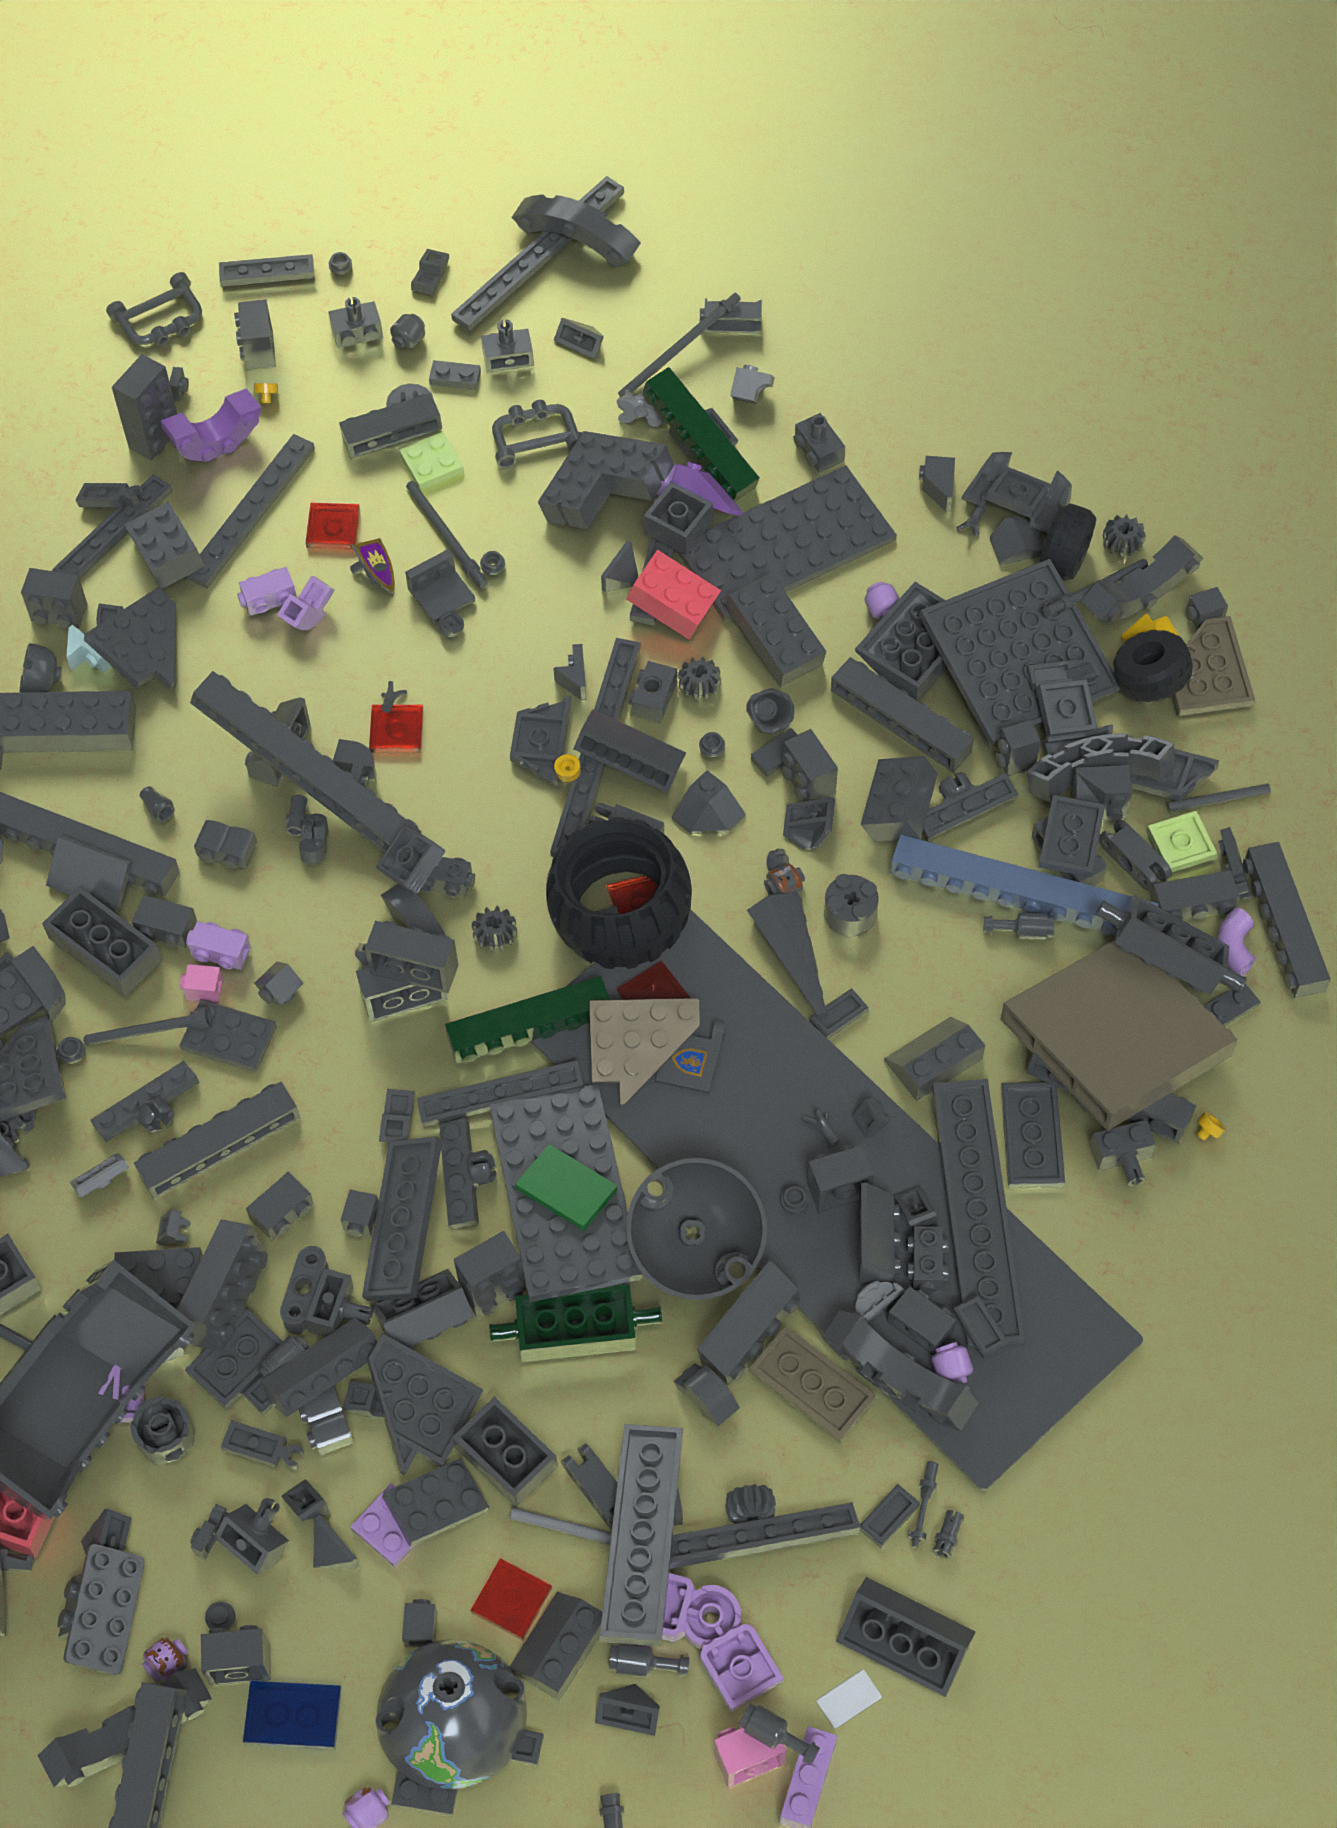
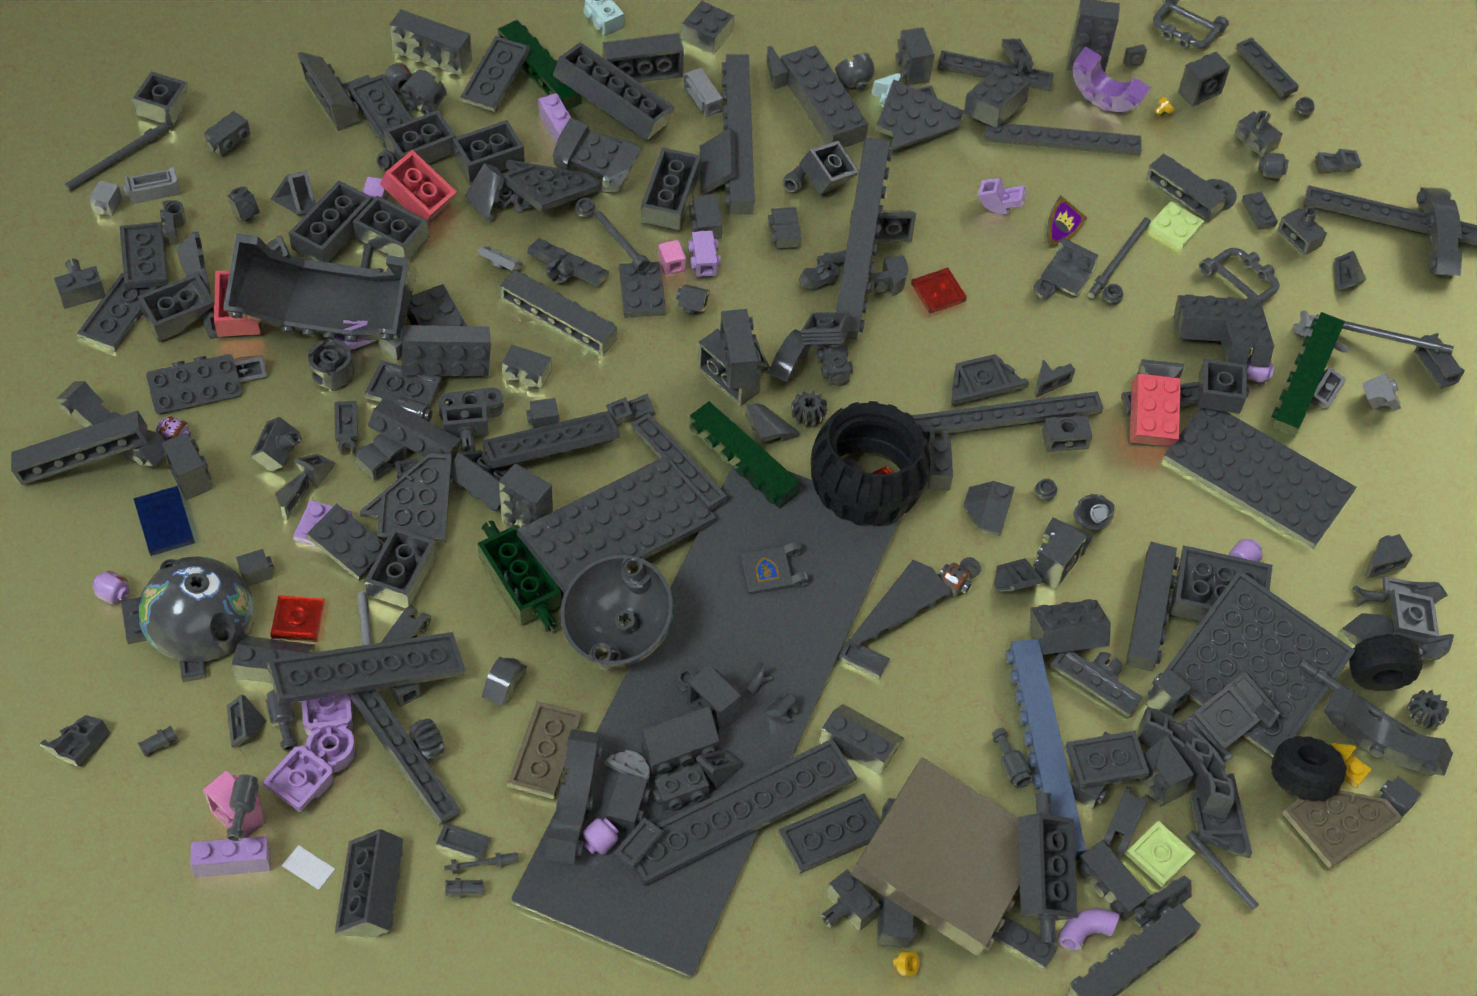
camera: 60 degrees right, 5 degrees down
dark grey tile [156,1209,191,1246] -> none
dark grey plate [190,1504,228,1560] -> none
dark grey plate [205,1601,236,1630] -> none
lavender brick [237,567,296,616] -> none
clear red tile [305,503,360,549] -> none
dark grey bar [381,681,407,713] -> none
dark grey plate [439,1118,497,1230] -> none
green tile [515,1144,618,1231] -> none
yellow tile [554,754,581,782] -> none
dark grey brick [573,709,686,793] -> none
dark tan wing [589,999,700,1106] -> none
clear red tile [617,961,691,1000] -> none
medium lavender slope [672,461,743,516] -> none
dark grey gear [678,657,721,700] -> none
dark grey slope [697,1260,800,1385] -> none
dark grey brick [726,572,826,688] -> none
dark grey brick [793,413,845,473] -> none
dark grey brick [824,874,879,937] -> none
none -> dark grey slope [745,403,799,443]
none -> dark grey slope [799,141,859,195]

